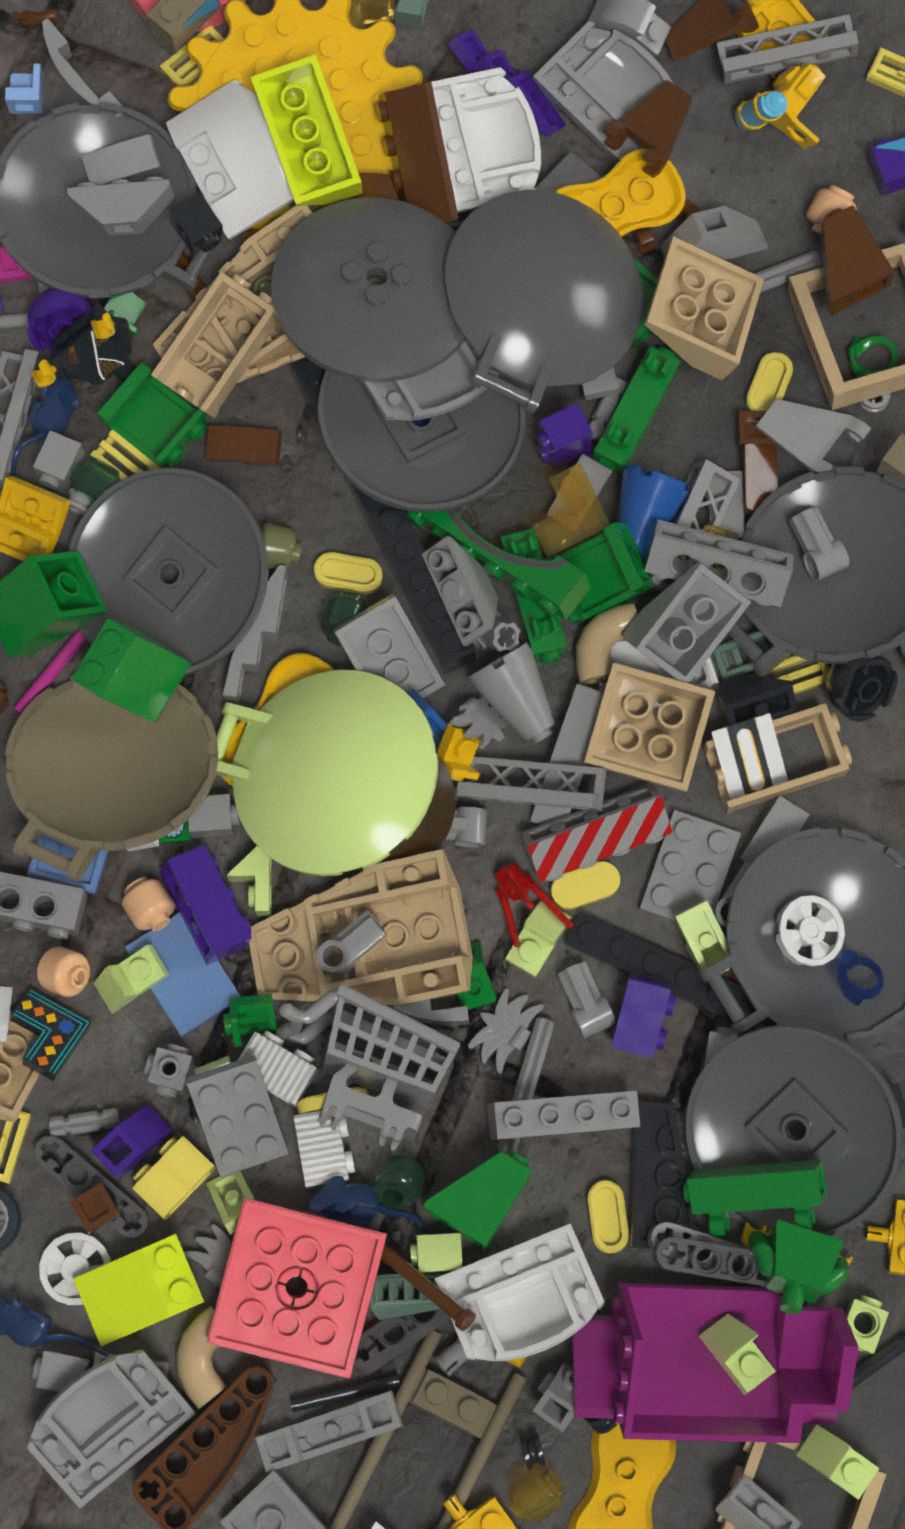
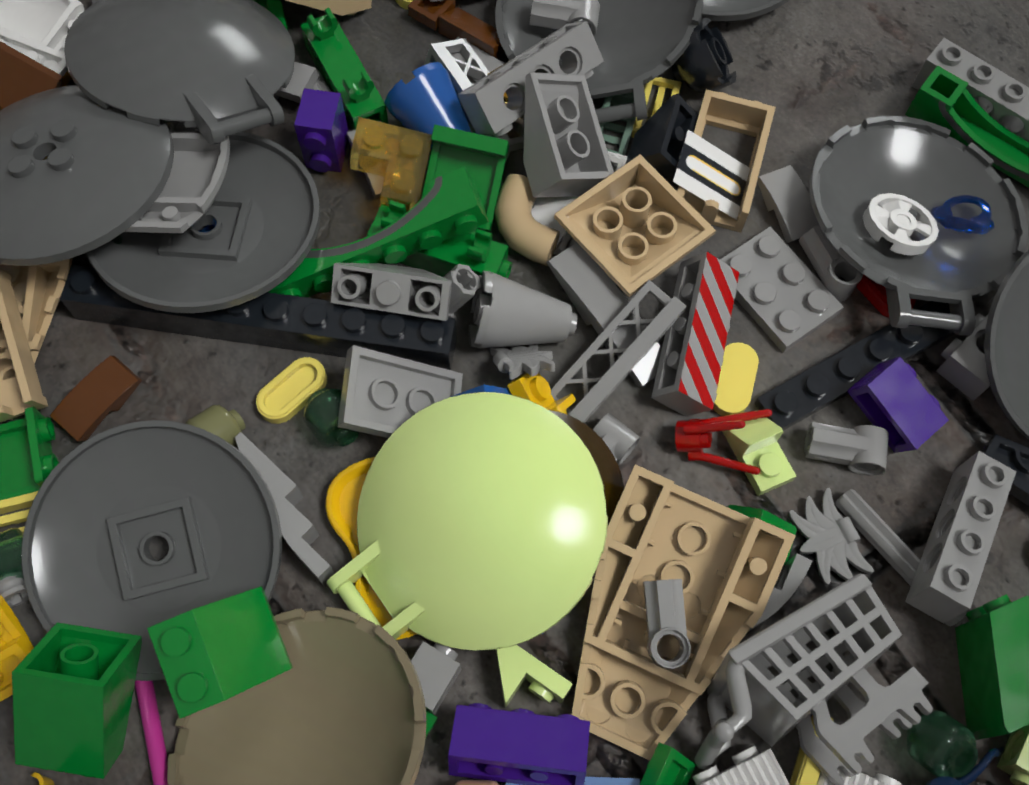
camera: 60 degrees left, 10 degrees down
yellowish green slope [673,900,730,974] -> none

